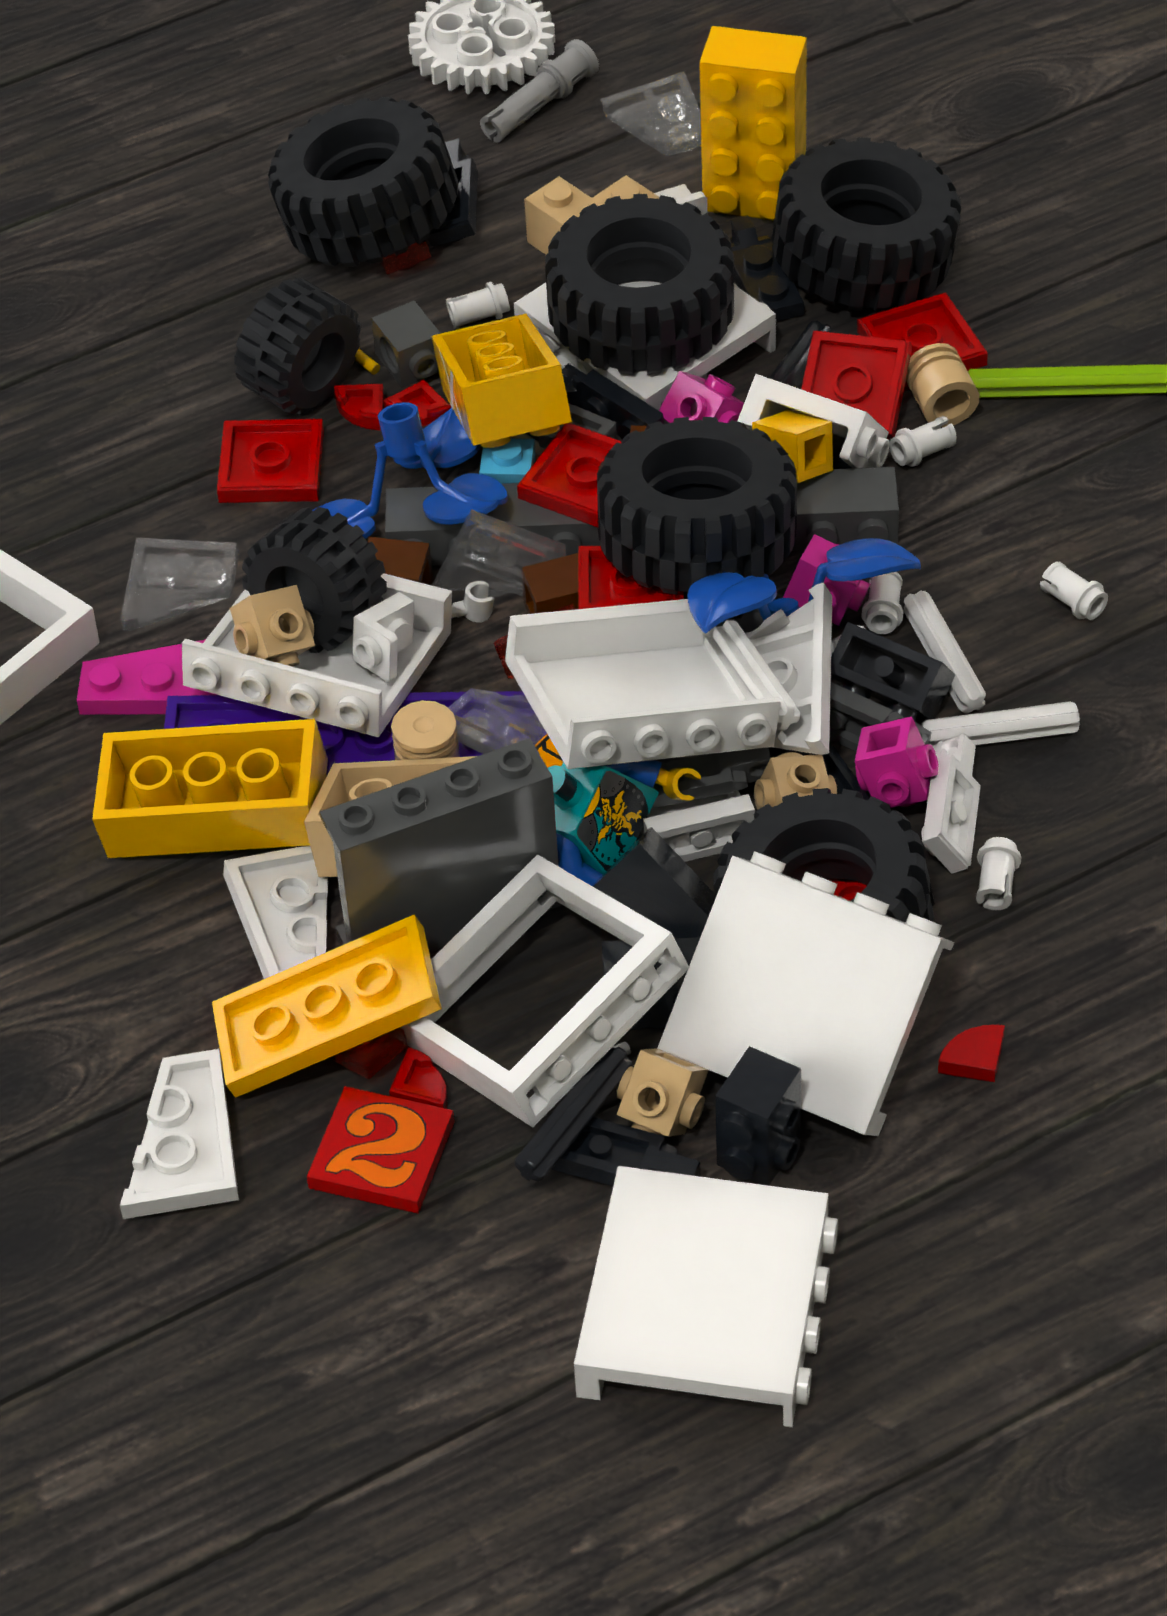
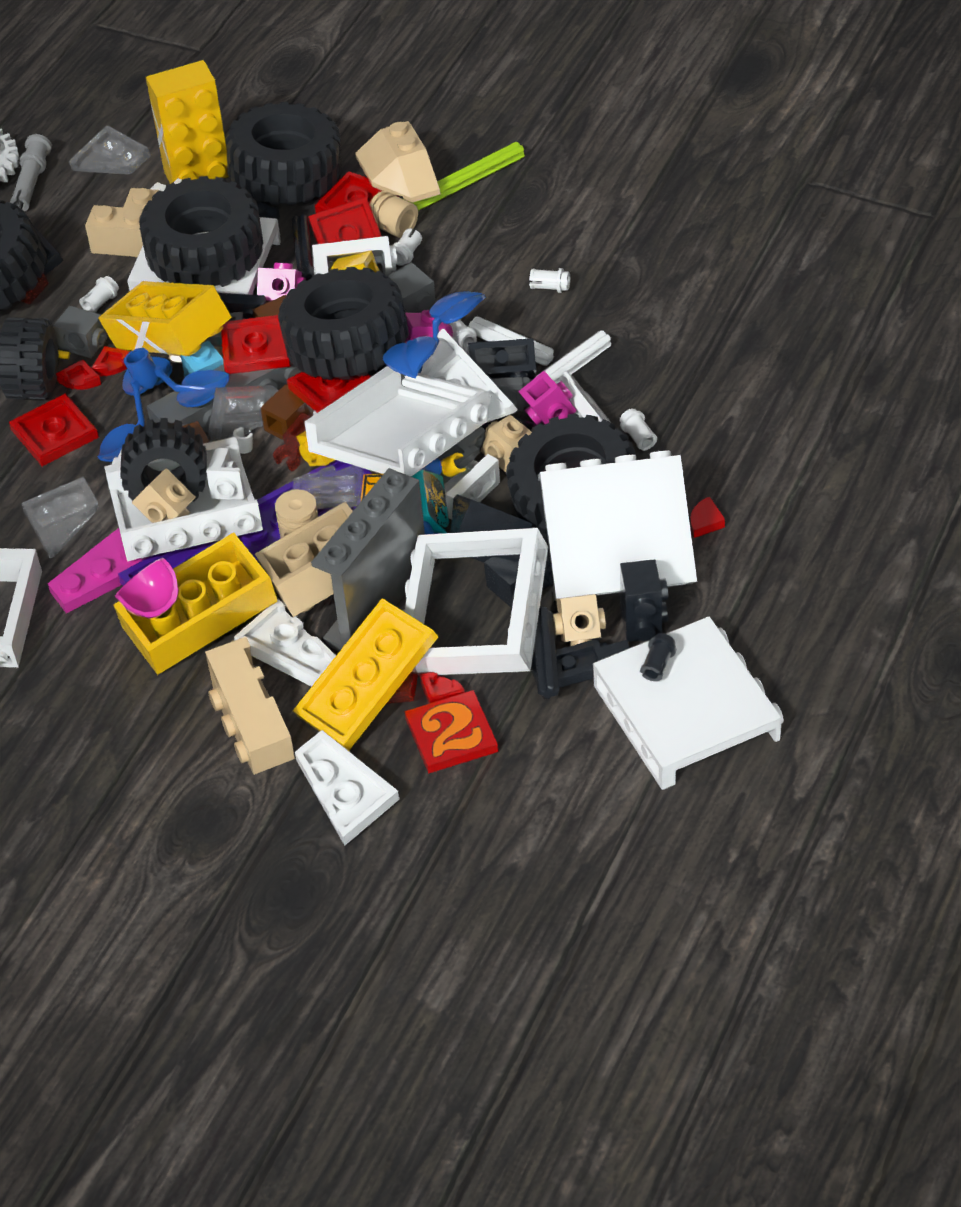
camera: 35 degrees left, 0 degrees up
none -> dark pink helmet [115,558,179,618]
none -> tan wedge [205,637,295,775]
none -> tan wedge [355,121,440,203]
none -> black pin [640,633,677,682]

